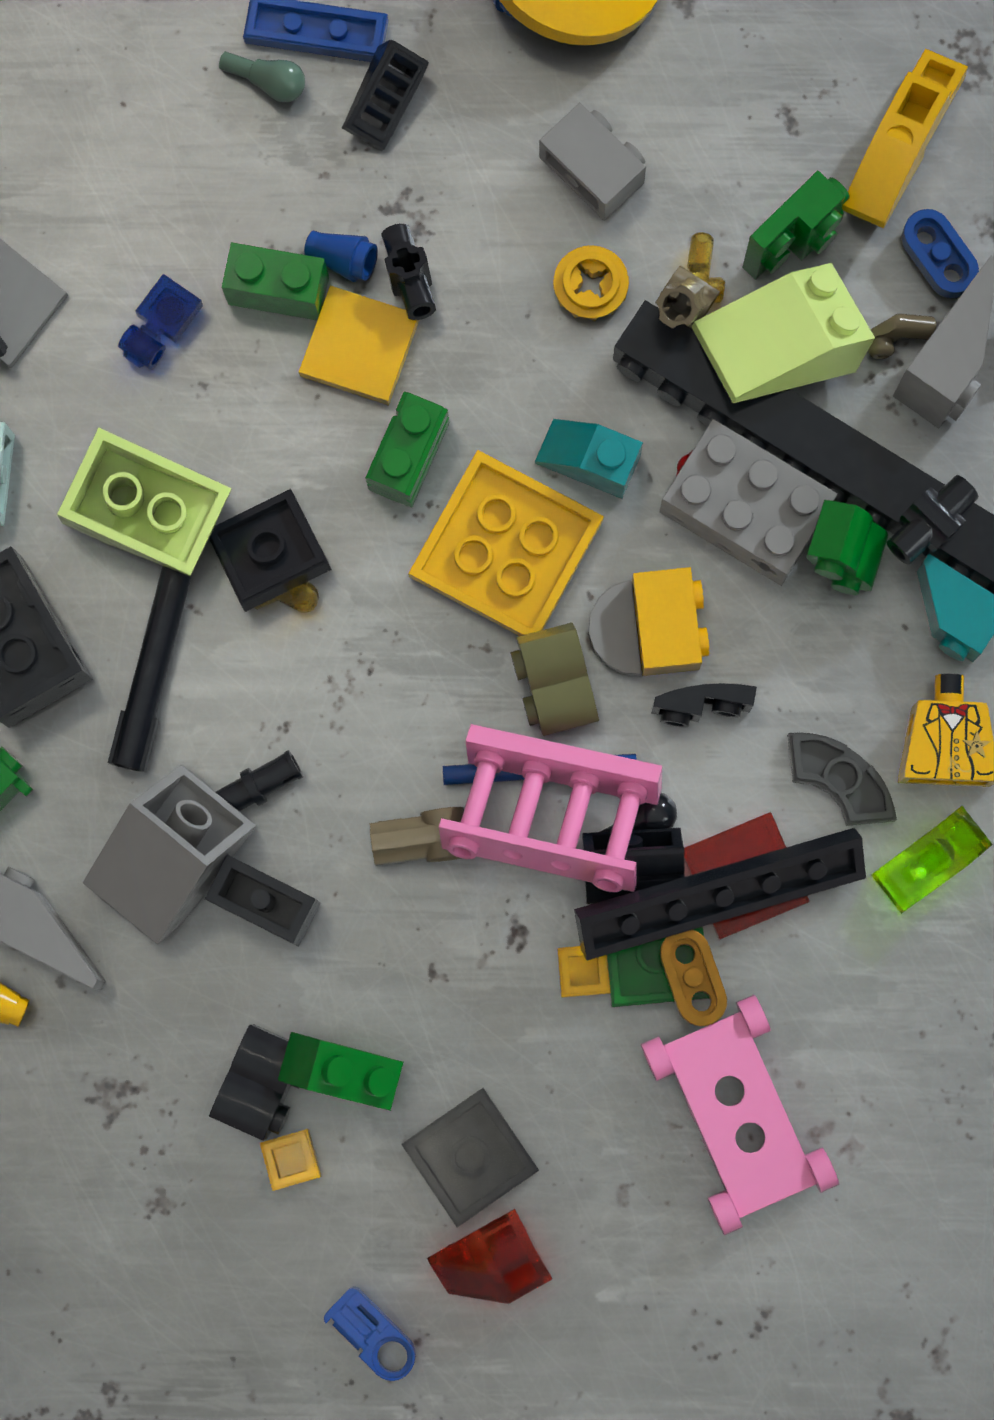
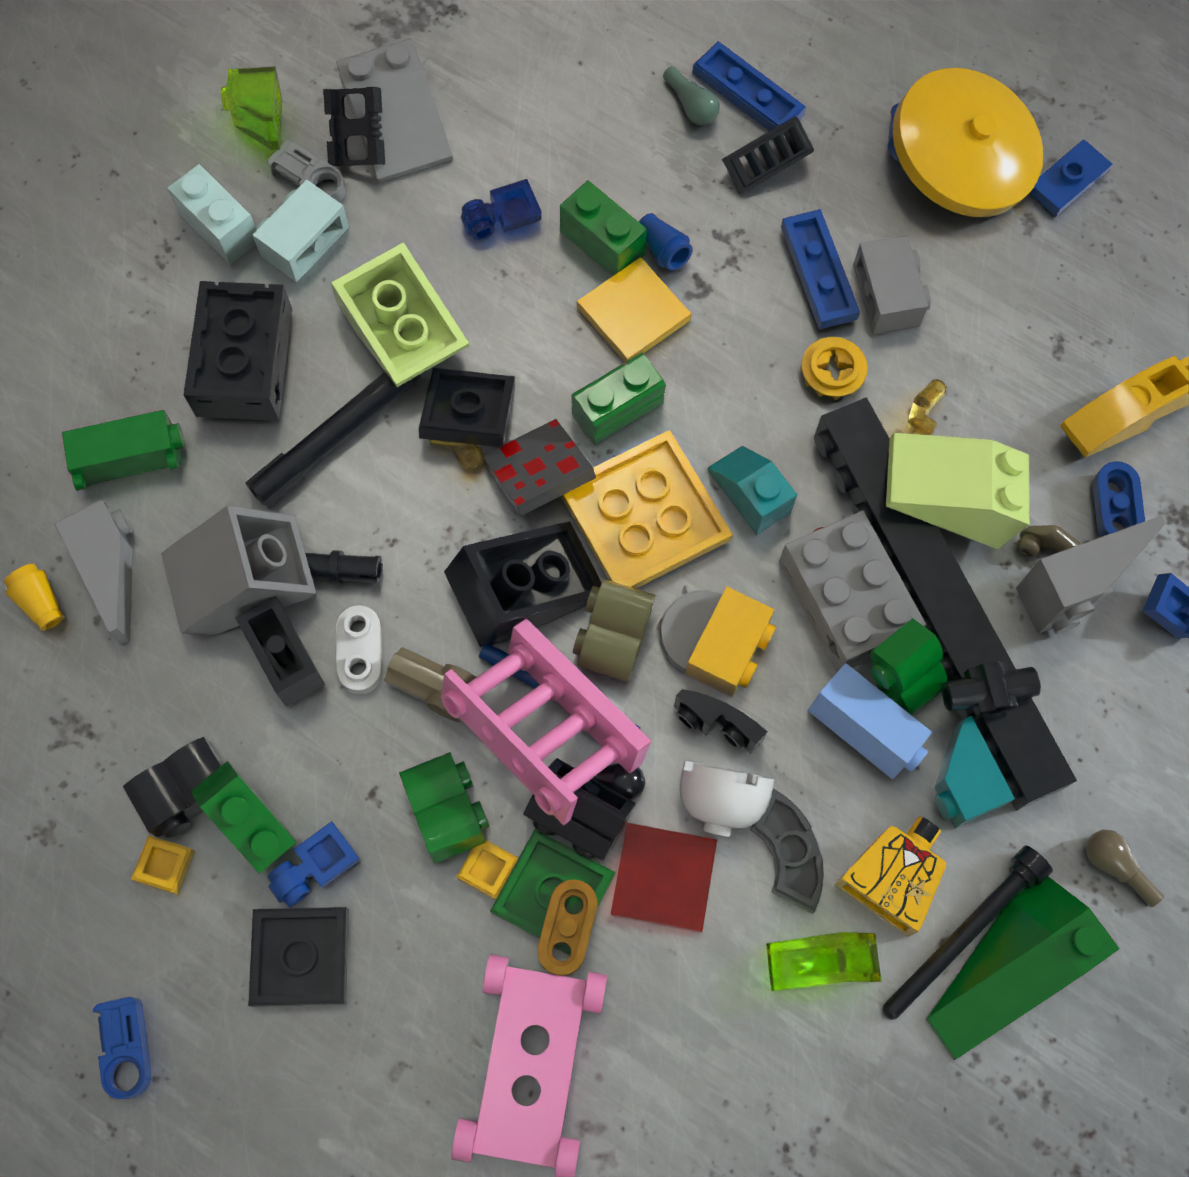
camera: 25 degrees right, 10 degrees down
black axle [381,223,436,320] -> none
clear red slope [427,1209,553,1304] -> none
black plate [574,828,866,960] -> none
dark tan piece [655,266,720,328] -> none
green plate [742,170,850,280] -> none
none -> blue plate [267,821,360,907]
none -> white plate [336,605,383,695]
none -> green brick [399,752,490,864]
none -> black slope [444,521,602,647]
none -> dark grey tile [482,419,596,516]
none -> white cylinder [680,760,775,837]
none -> blue plate [781,209,860,330]
none -> light blue brick [807,663,932,780]

